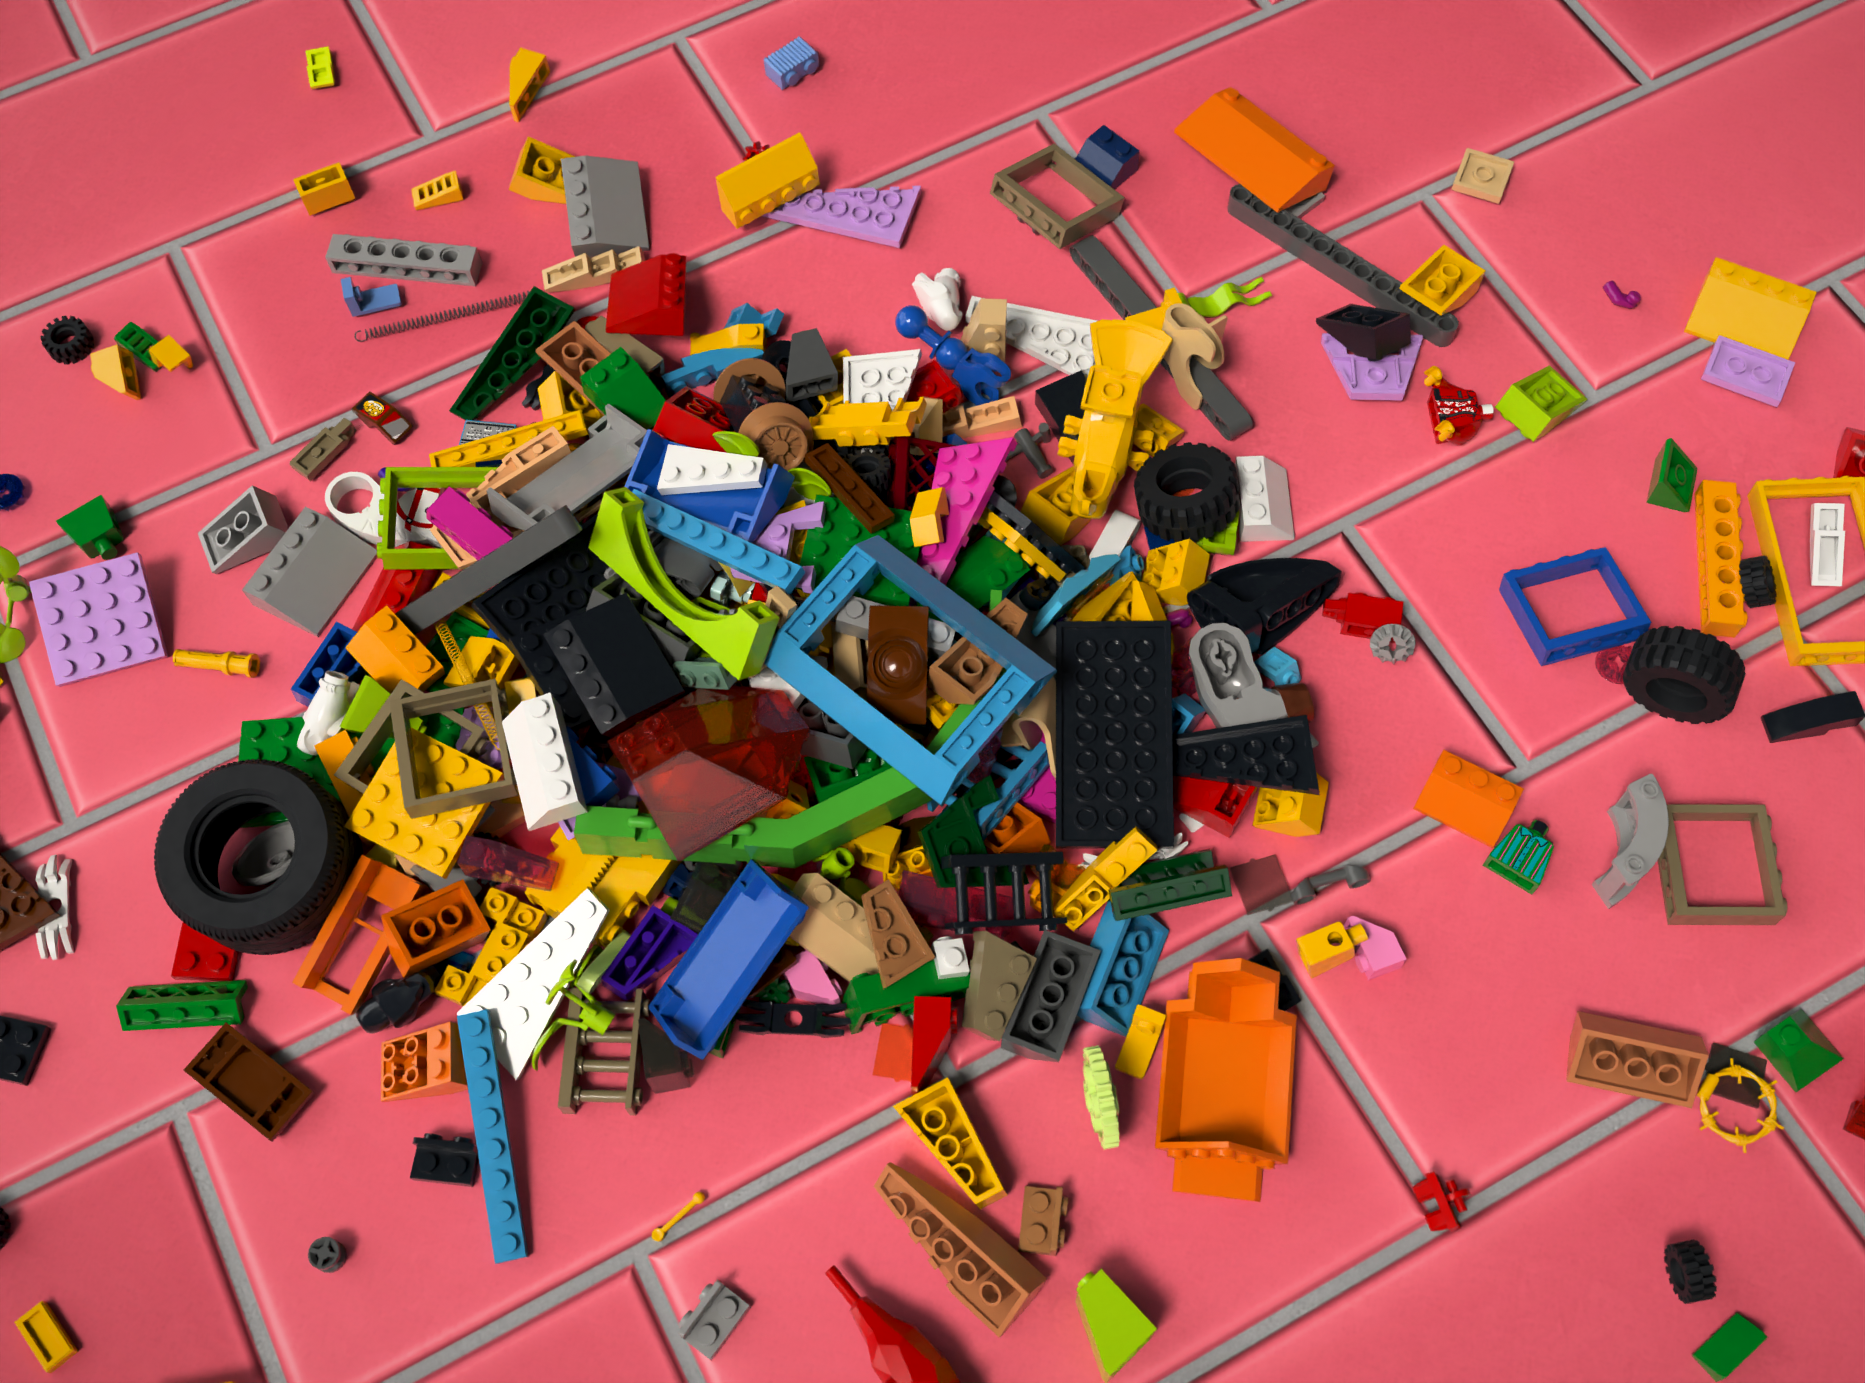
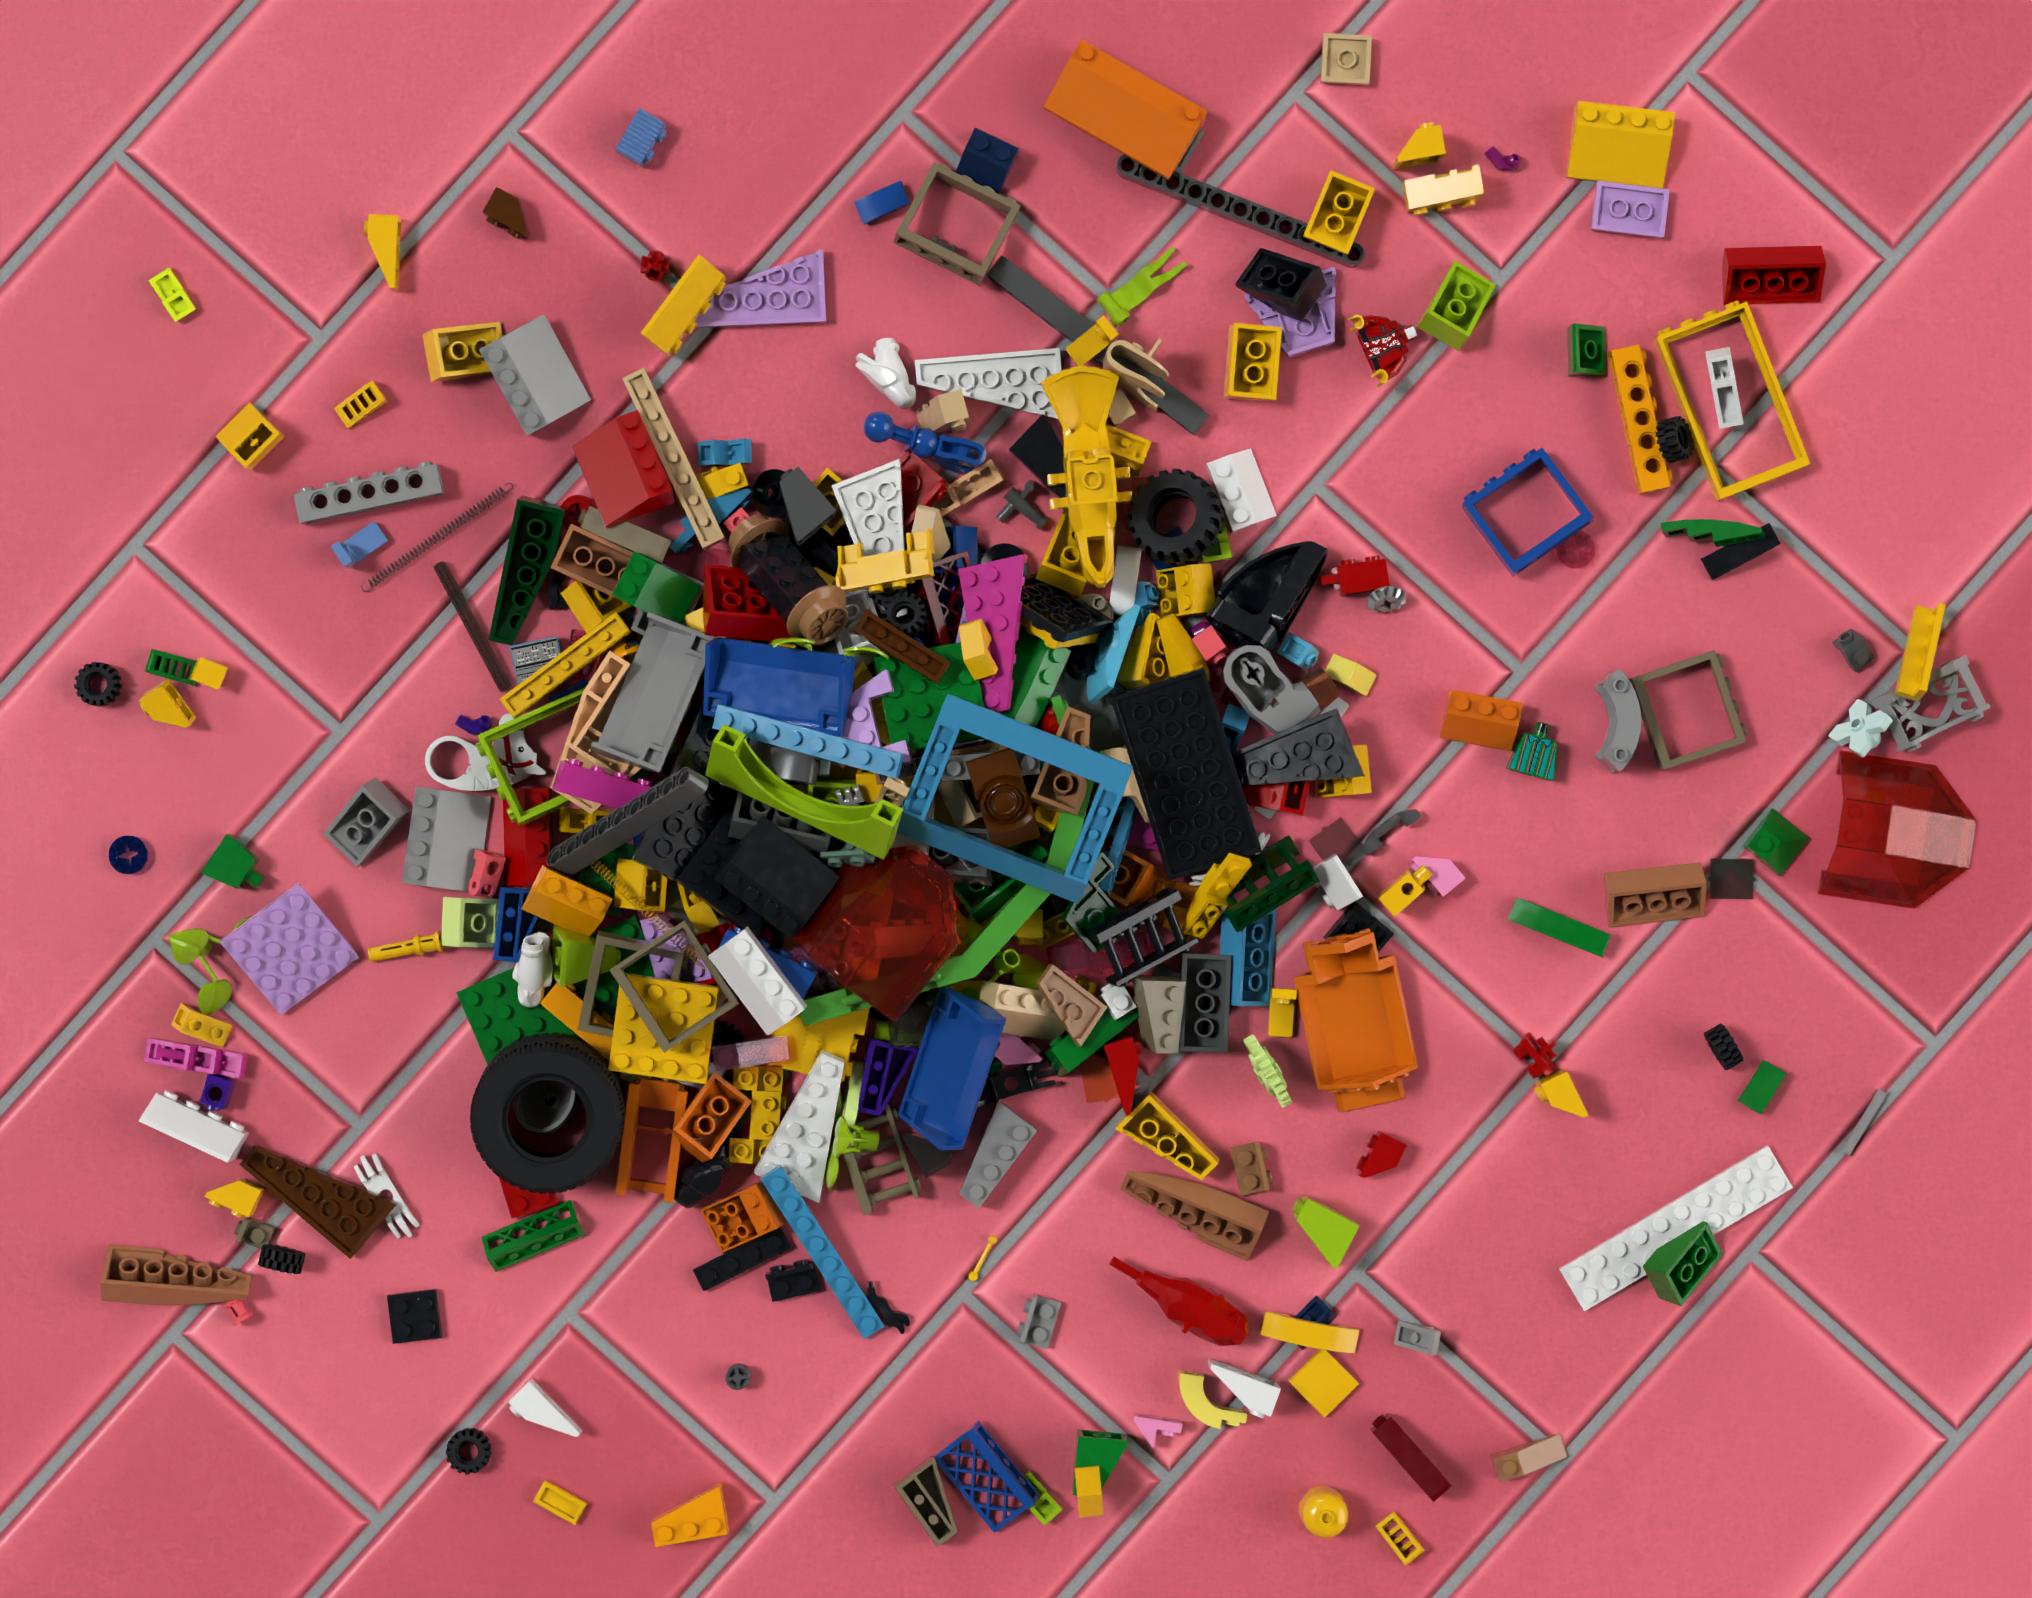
camera: 20 degrees left, 25 degrees up
reddish brown slope [184,1023,314,1142] -> none
dark tan hinge [289,418,356,481] -> none
slope [351,391,413,444] -> none
tan slope [542,246,645,292] -> none
white wing [657,444,768,495] -> none
black tyre [1623,626,1746,724] -> none
yellow piece [1697,1058,1784,1153] -> none
none -> clear smoke axle [434,561,512,692]
none -> yellowish green slope [441,897,498,948]
none -> coral leg [468,849,506,898]
none -> reddish brown slope [483,187,530,240]
none -> white slope [508,1379,582,1437]
none -> tan plate [622,368,726,550]
none -> black plate [693,1227,791,1292]
none -> blue slope [854,181,911,224]
none -> black hair [867,1281,910,1334]
none -> light grey wedge [959,1100,1037,1208]
none -> tan brick [1107,388,1136,427]
none -> coral brick [1192,625,1232,668]
none -> yellow slope [1223,323,1282,401]
none -> white slope [1312,853,1363,911]
none -> light yellow slope [1325,654,1377,696]
none -> red slope [1356,1131,1407,1178]
none -> yellow slope [1392,122,1446,170]
none -> wedge [1402,165,1484,216]
none -> green slope [1508,897,1611,958]
none -> yellow slope [1534,1069,1589,1118]
none -> green slope [1661,519,1765,547]

